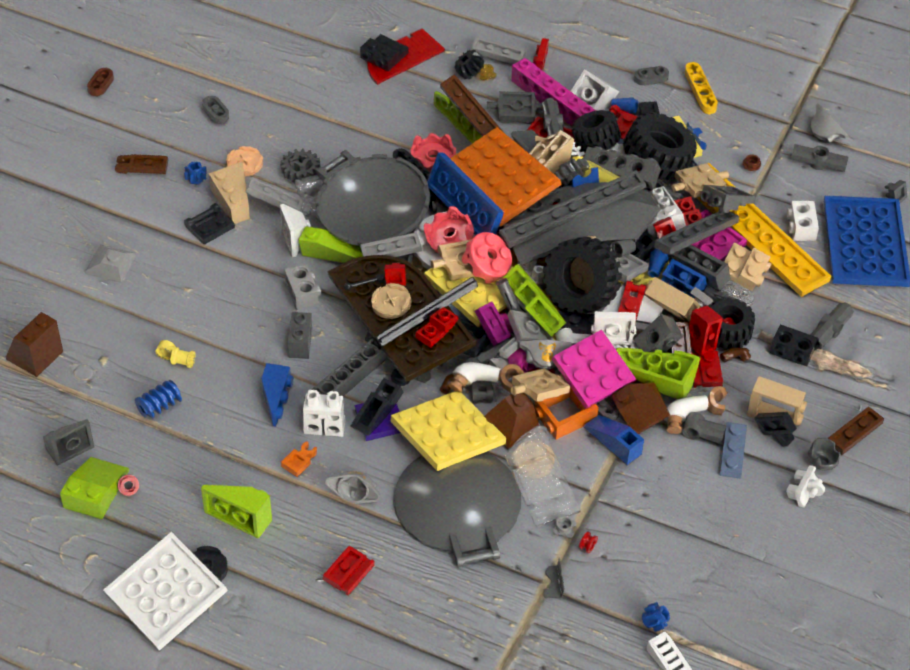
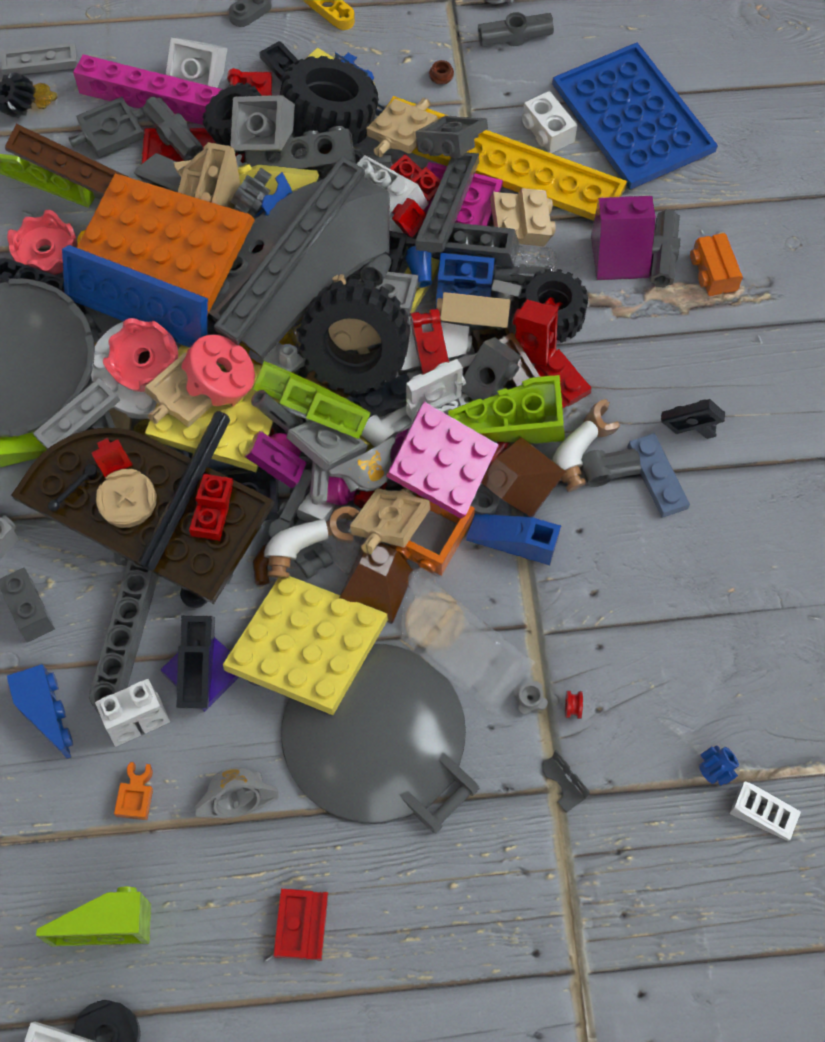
camera: 30 degrees left, 15 degrees up
red plate [533,38,549,71] -> none
blue cone [611,97,638,114] -> none
reddish brown arm [720,348,751,363] -> none
tan window [747,376,807,426] -> none
black brick [770,324,818,366] -> none
white hips [786,465,825,508] -> none
dark grey hair [808,438,840,471] -> none
reddish brown plate [828,406,884,455] -> none
dark grey tile [885,180,907,203] -> none
none -> light grey slope [231,95,295,151]
none -> magenta slope [591,196,656,280]
none -> orange brick [690,233,743,296]

